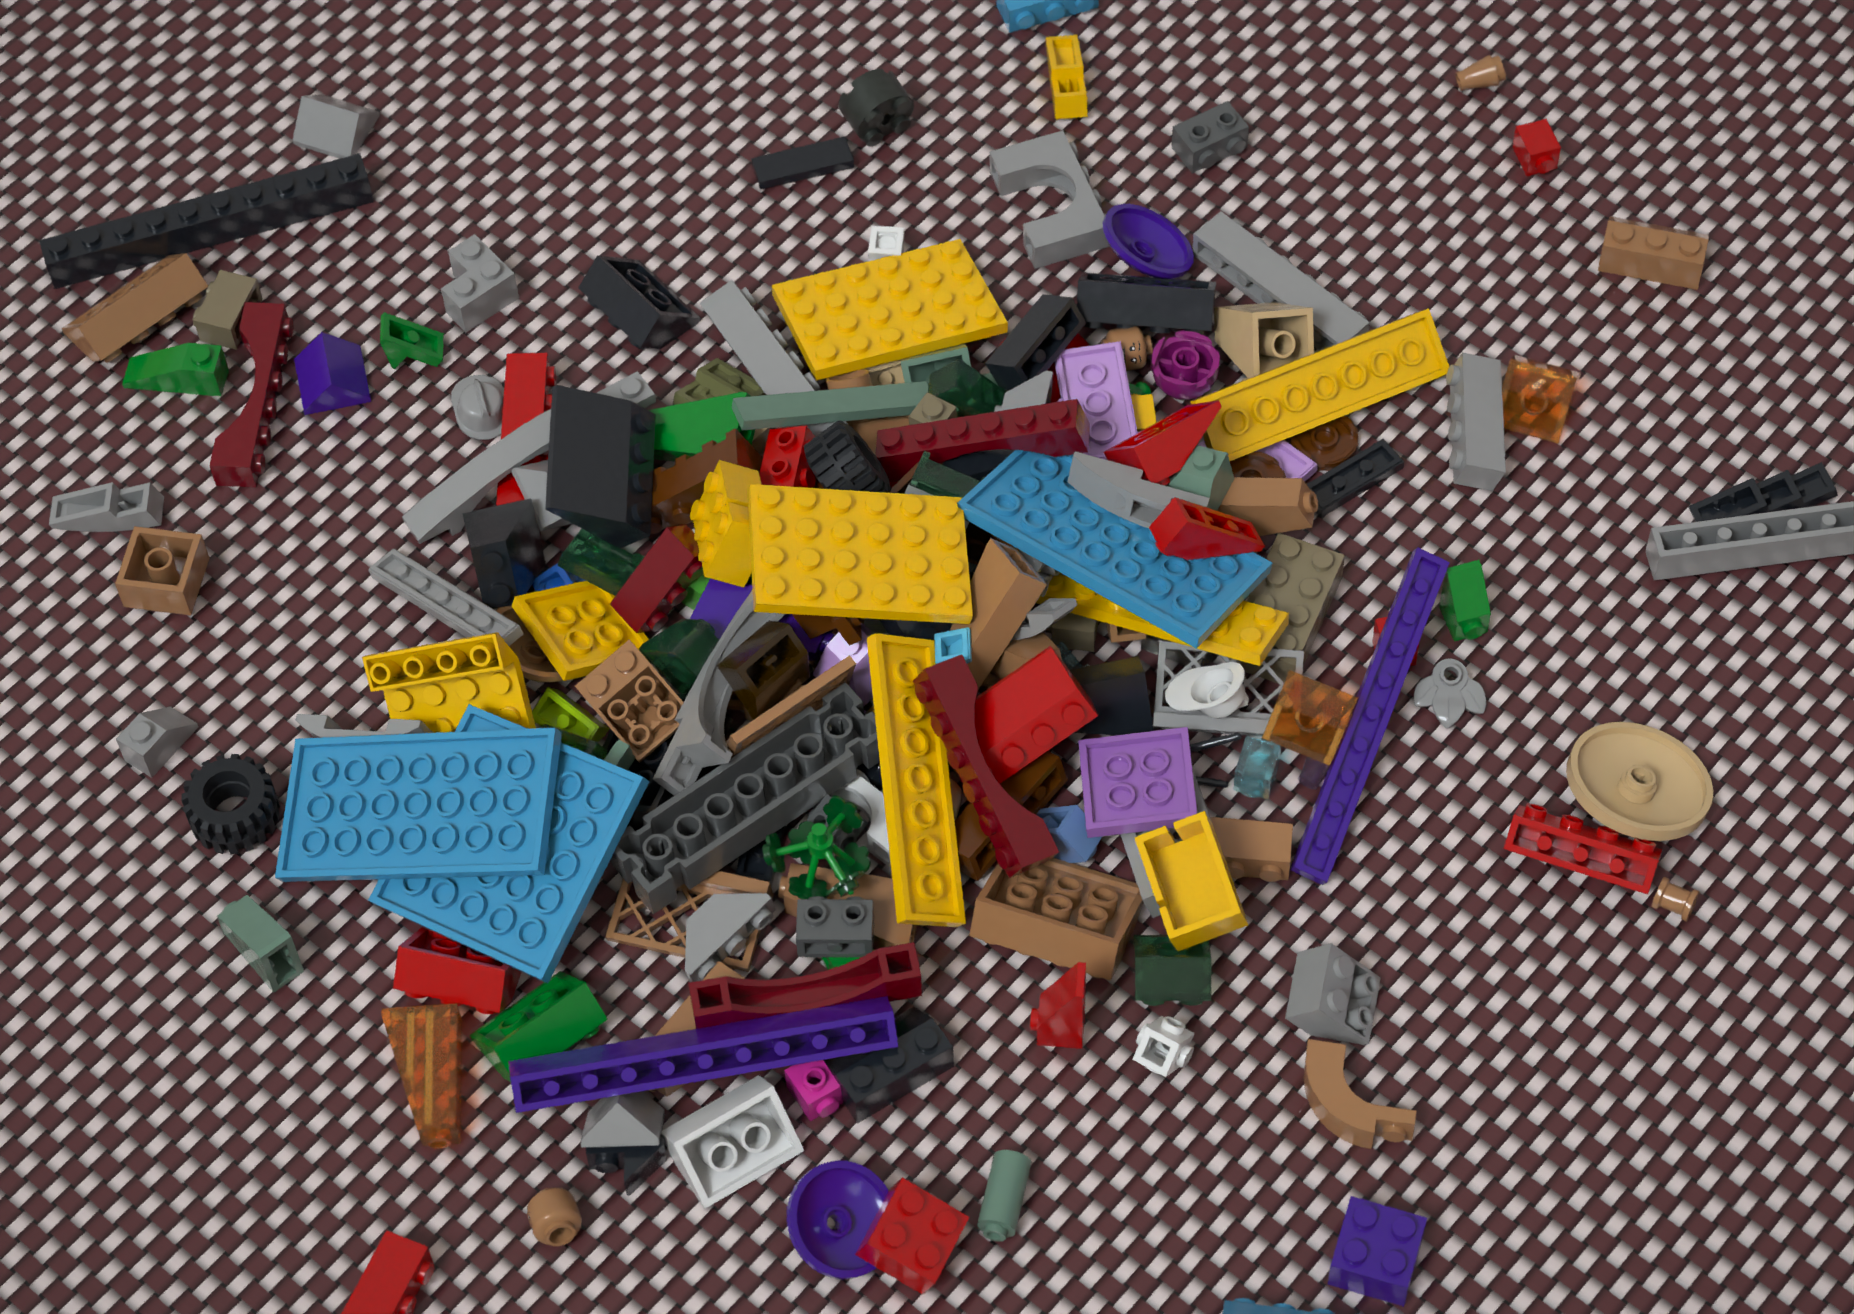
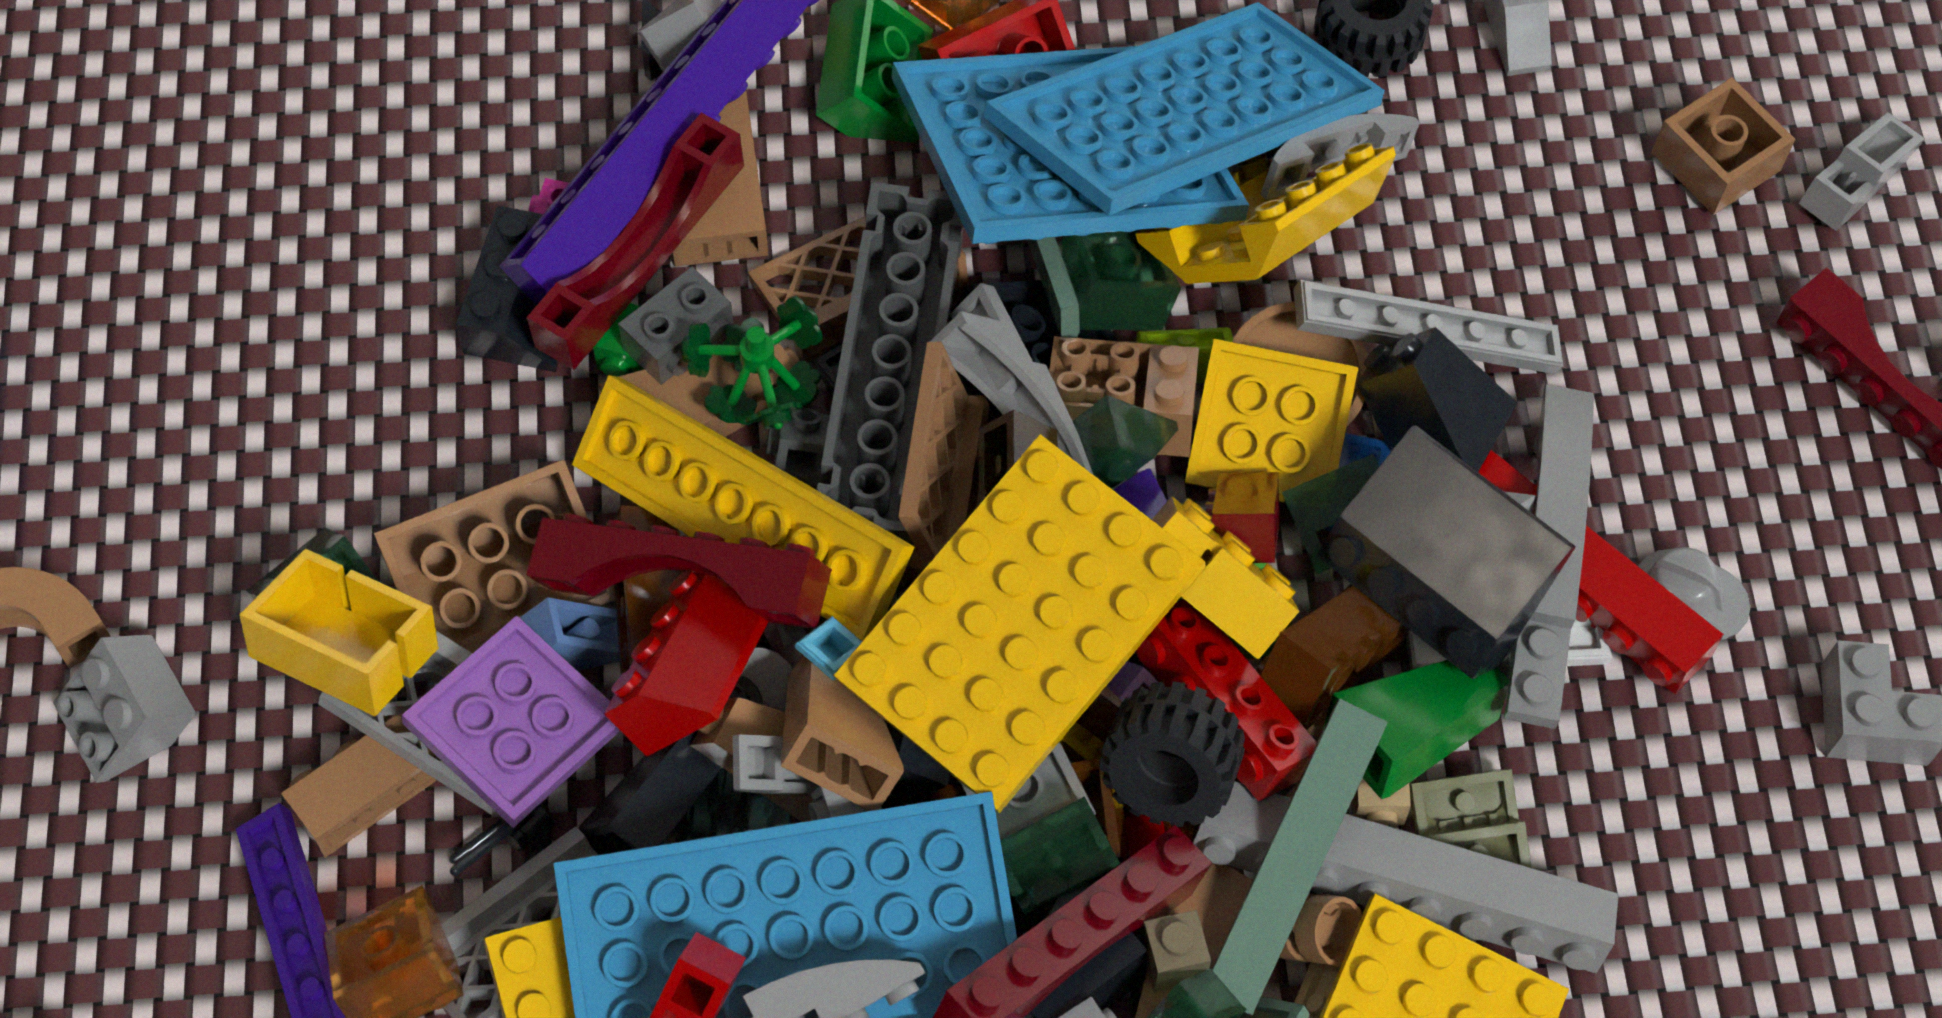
camera: 130 degrees right, 5 degrees up
dark purple slope [294,332,371,415] -> none
green slope [380,312,444,369] -> none
black slope [578,255,701,350] -> none
white slope [661,1075,804,1209] -> none
light grey slope [685,893,775,982] -> none
dark purple dish [787,1160,889,1279] -> none
red brick [855,1177,969,1295] -> none
sand green brick [977,1150,1032,1241] -> none
red slope [1030,962,1086,1049] -> none
white brick [1132,1016,1195,1077] -> none
white piece [1165,662,1249,719] -> none
clear light blue brick [1233,736,1281,799] -> none

